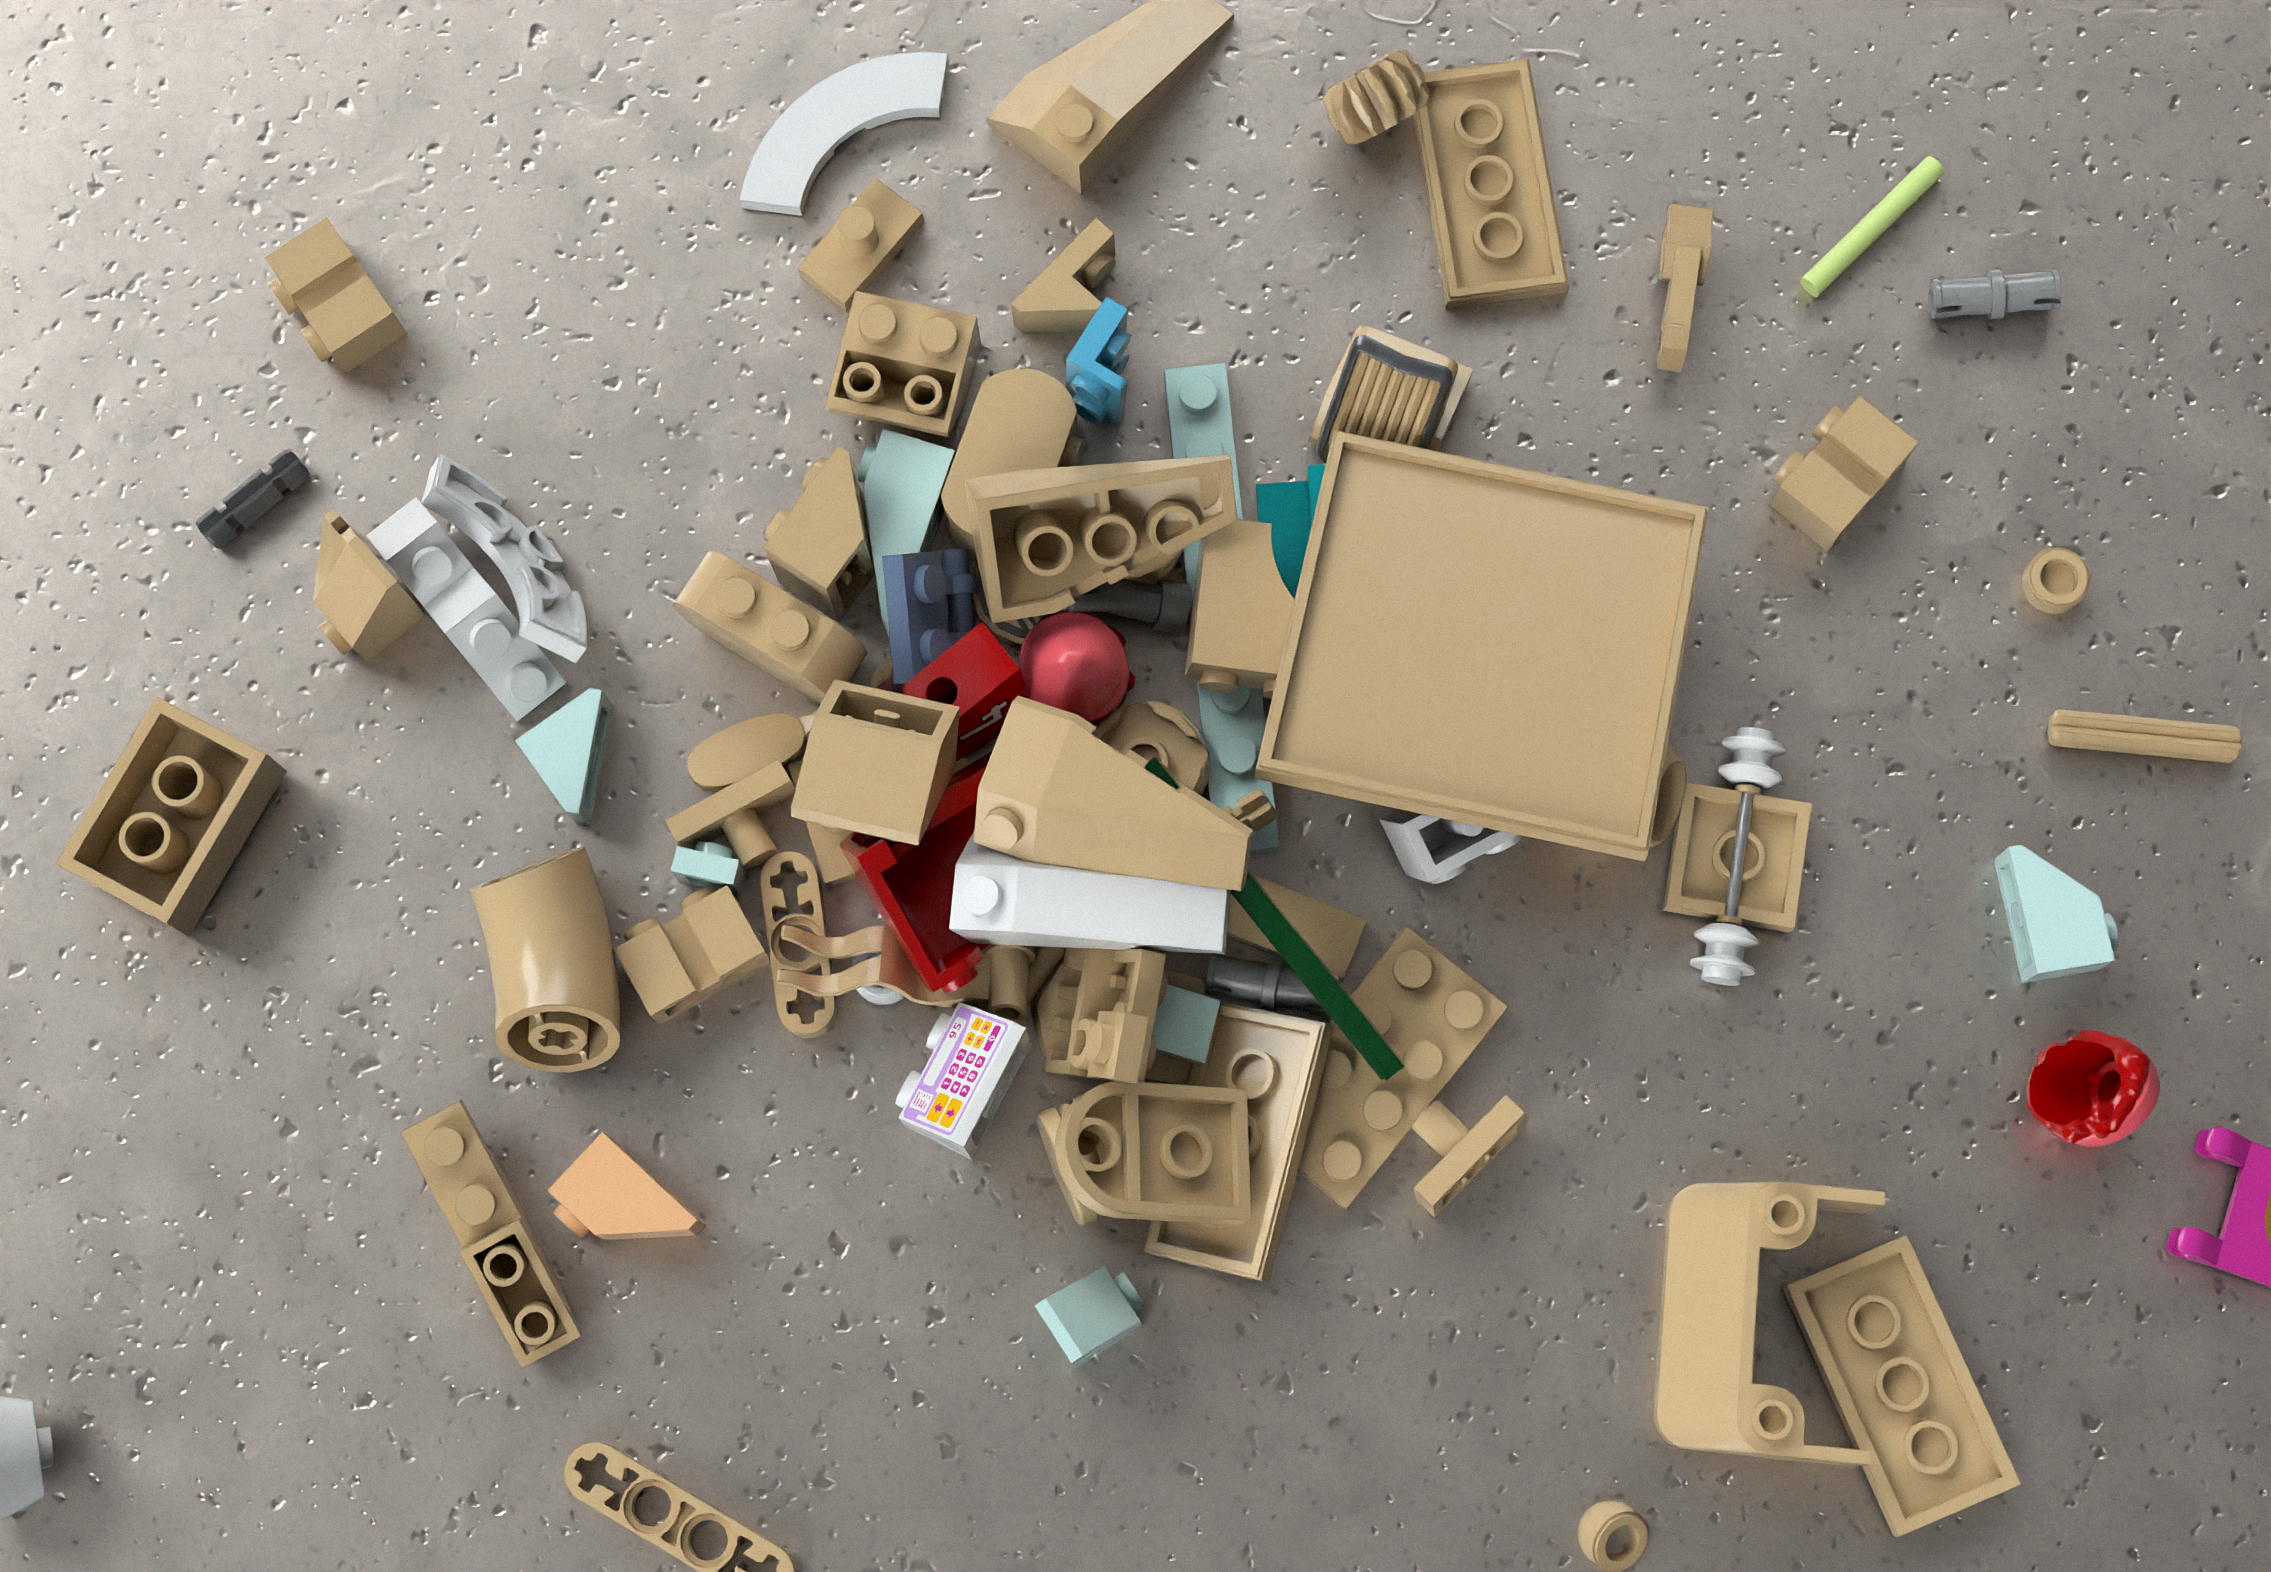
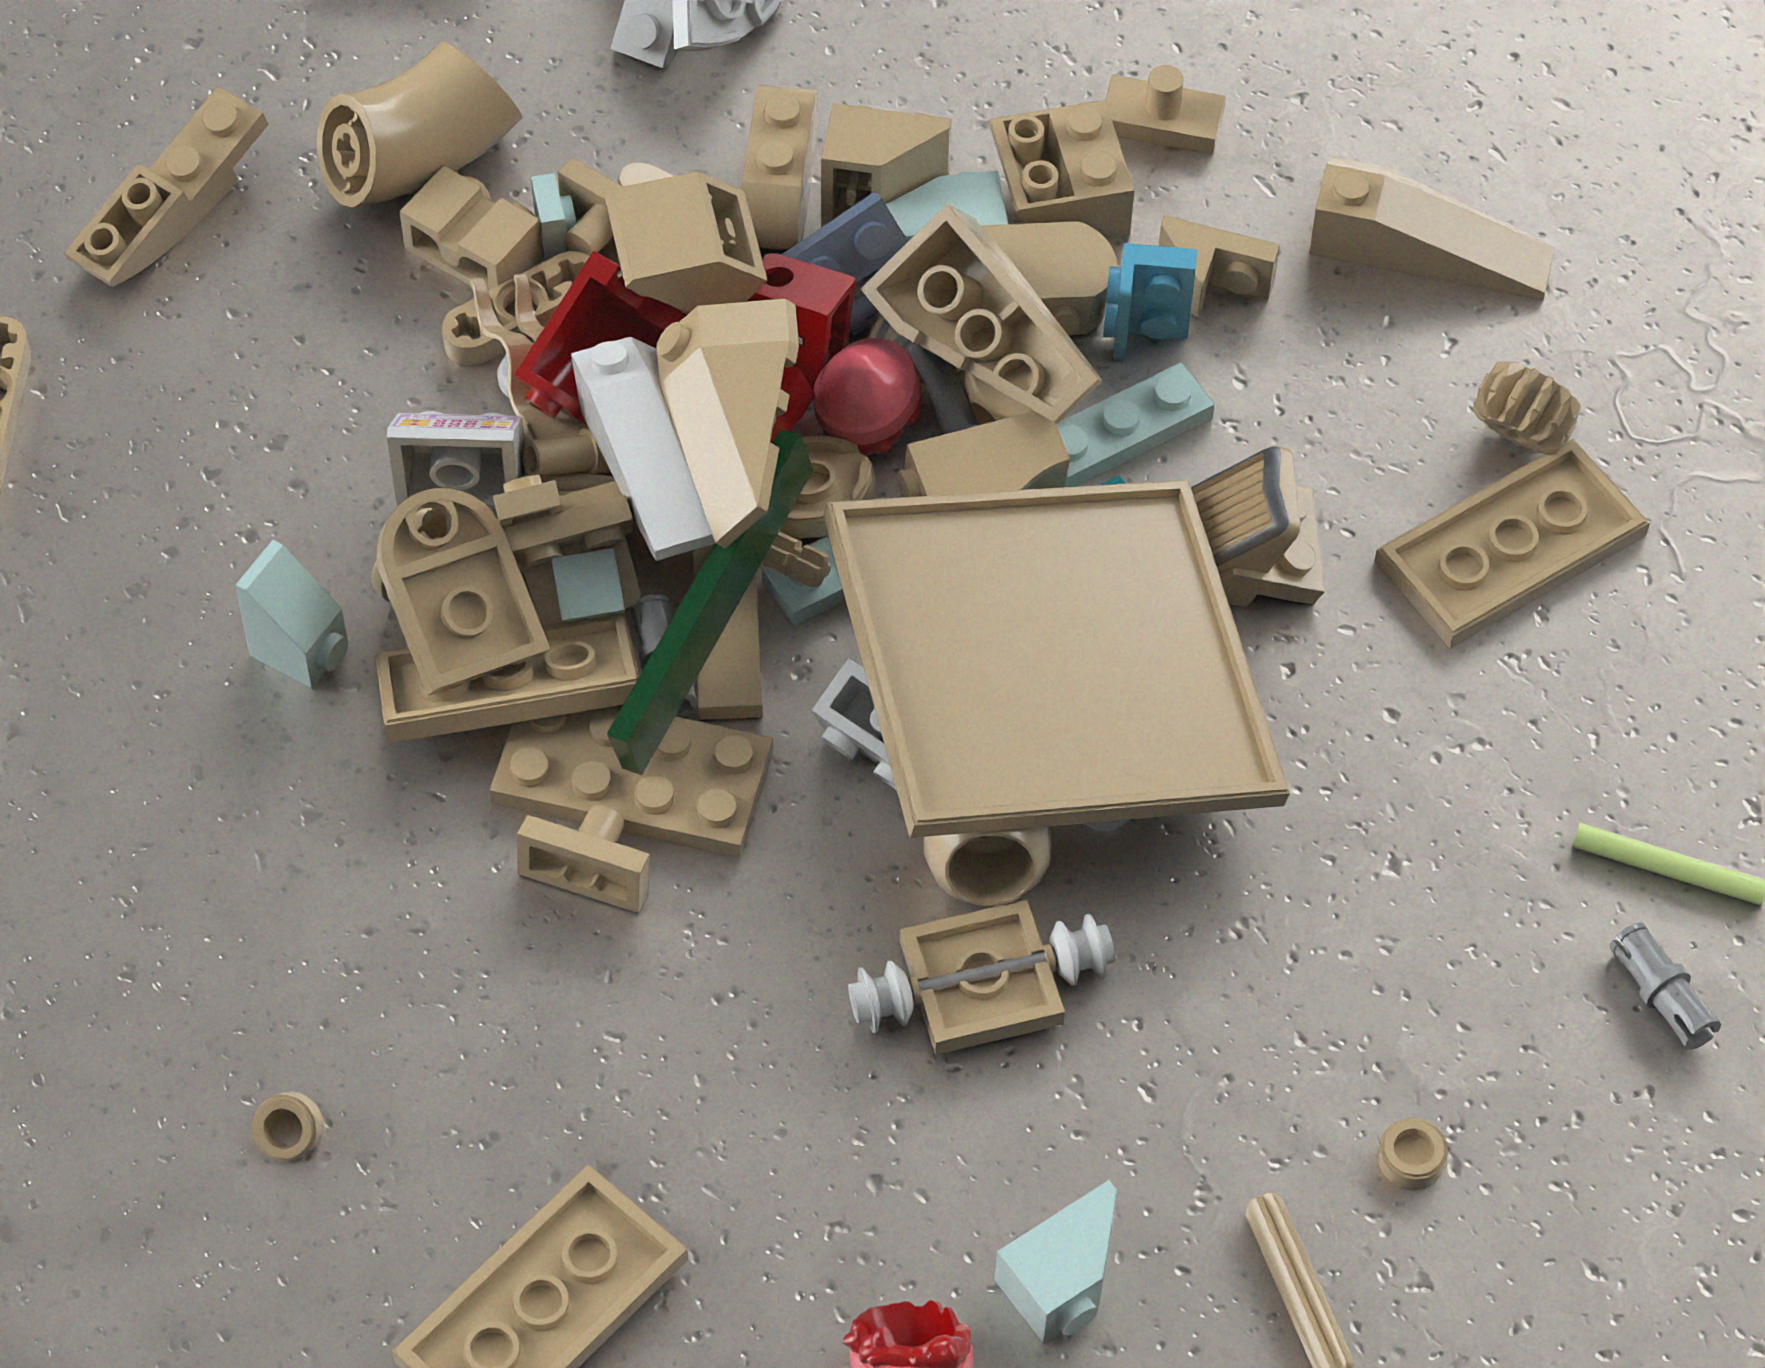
camera: 60 degrees right, 20 degrees down
light aqua slope [515,688,613,827] -> none
light nougat slope [547,1132,706,1240] -> none
white tile [740,52,949,216] -> none
tan windscreen [1653,1182,1886,1466] -> none
tan piece [1657,203,1713,372] -> none
tan brick [1769,395,1919,552] -> none

